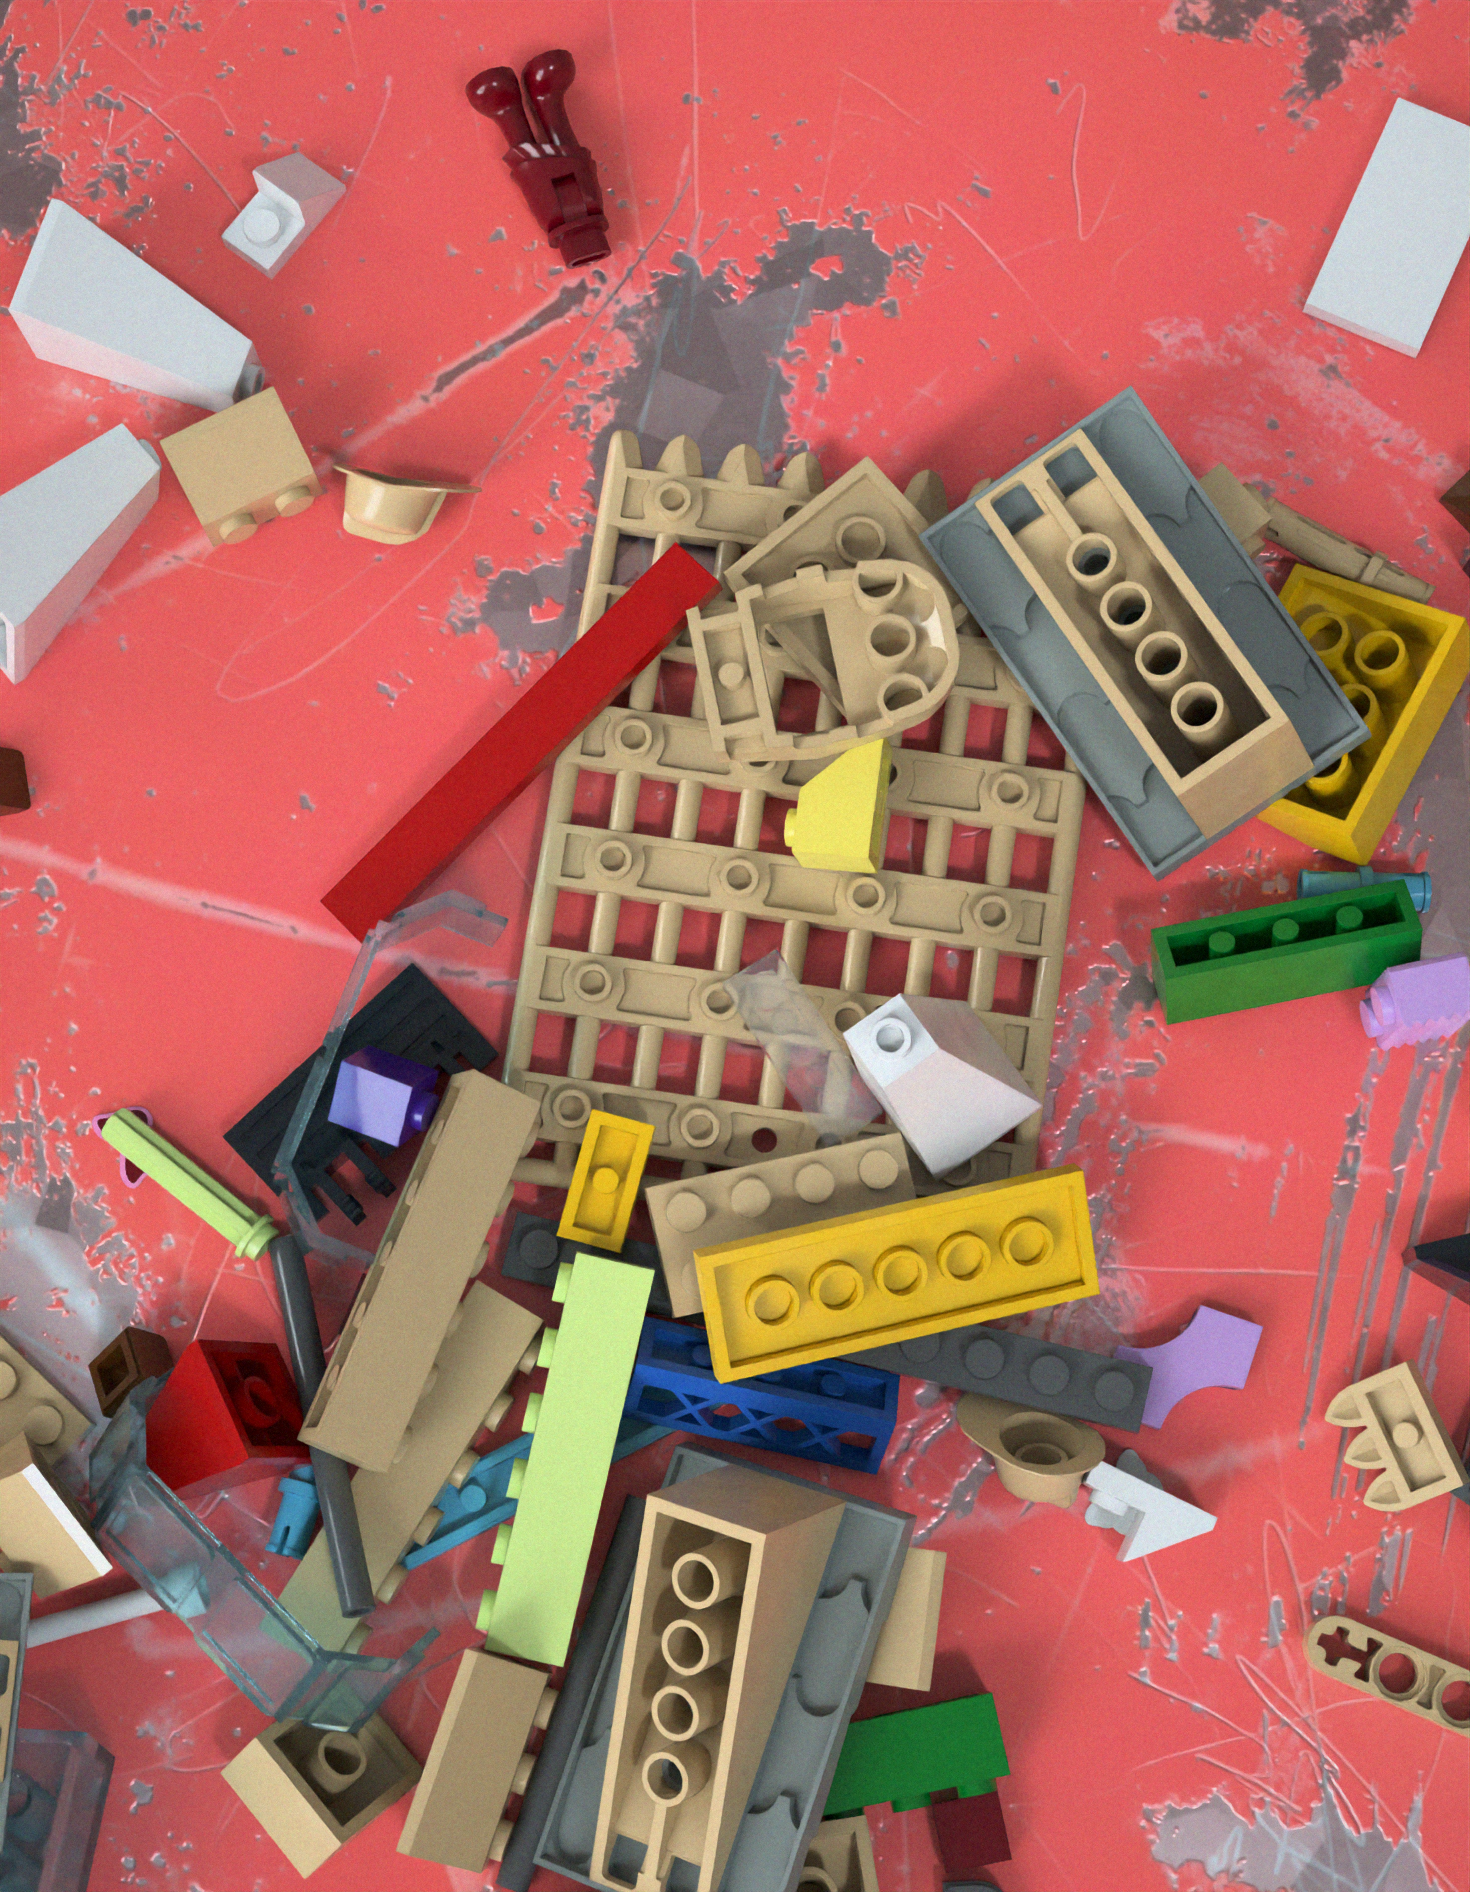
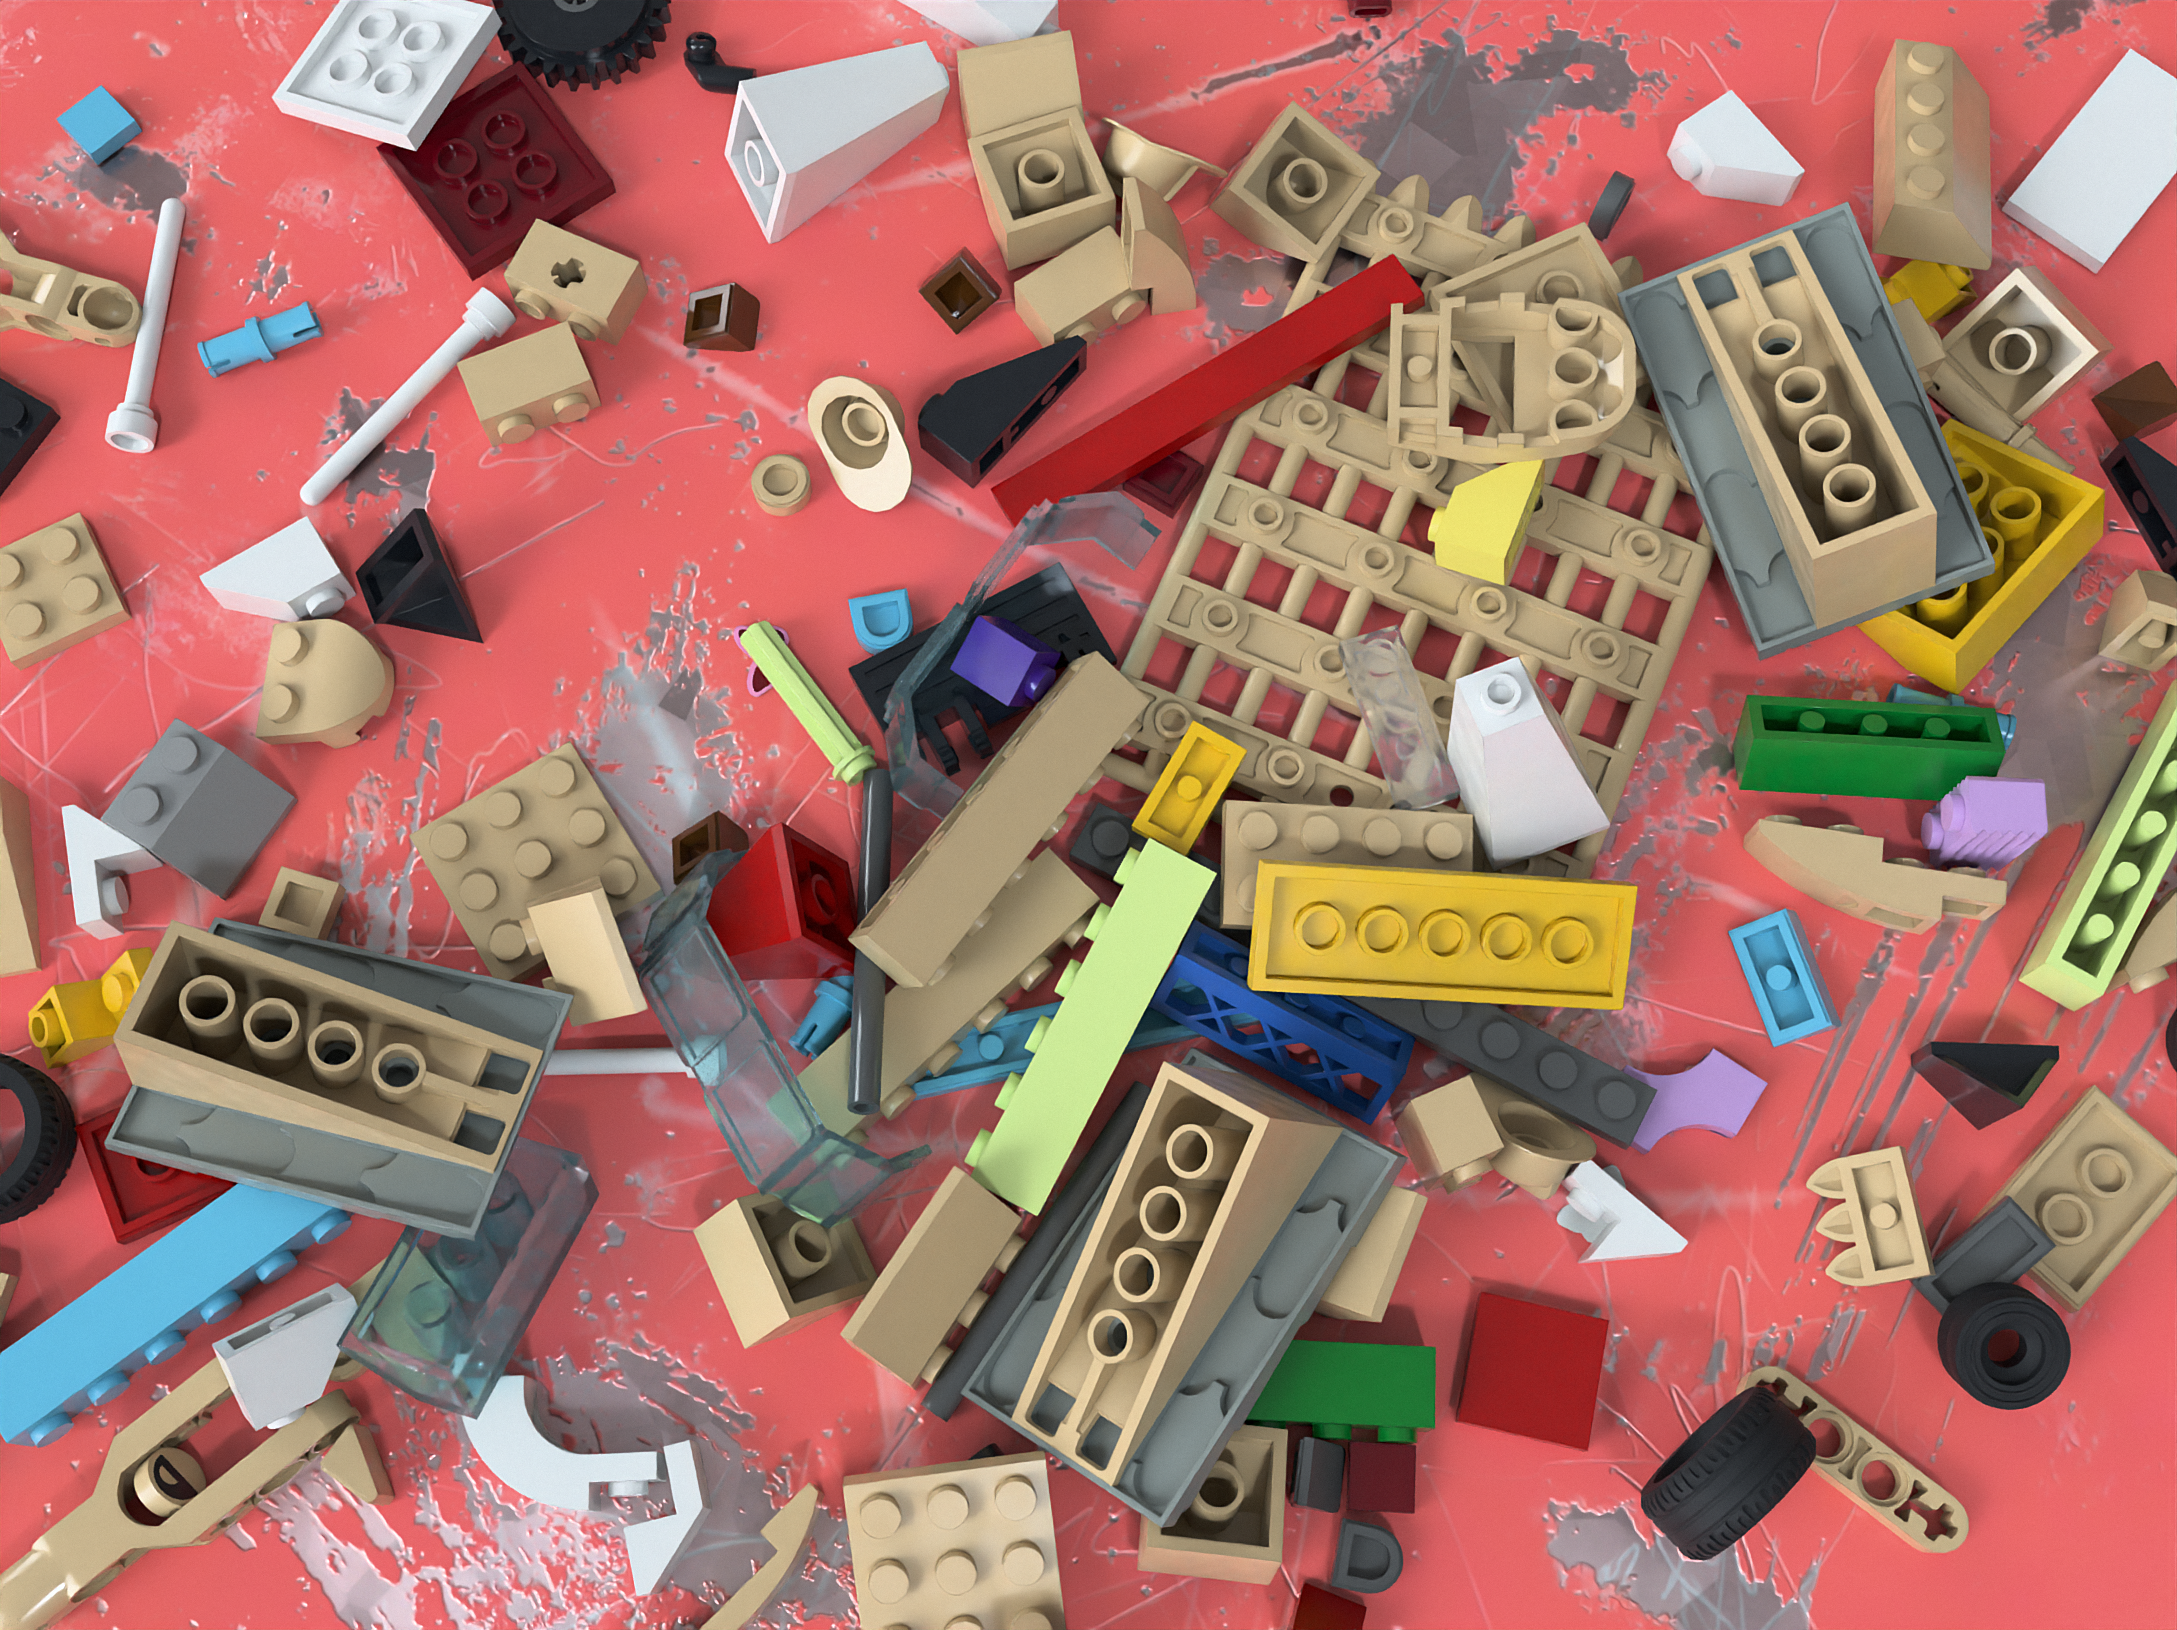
camera: 10 degrees right, 5 degrees down
none -> tan tile [751,454,812,516]
none -> tan piece [808,375,913,512]
none -> medium azure tile [848,588,914,655]
none -> black slope [917,335,1087,489]
none -> reddish brown slope [918,246,1002,335]
none -> tan slope [968,106,1116,271]
none -> tan brick [1014,224,1149,348]
none -> tan slope [1121,176,1196,315]
none -> dark red tile [1123,450,1204,519]
none -> tan slope [1209,101,1382,264]
none -> dark grey slope [1289,1437,1346,1513]
none -> tan brick [1394,1075,1504,1195]
none -> red tile [1455,1291,1609,1452]
none -> dark grey tile [1587,170,1636,241]
none -> black tyre [1641,1387,1816,1561]
none -> white slope [1666,90,1805,206]
none -> medium azure slope [1728,908,1842,1047]
none -> tan slope [1743,815,2007,935]
none -> tan slope [1872,39,1992,271]
none -> yellow slope [1879,259,1979,325]
none -> tan slope [1942,265,2115,425]

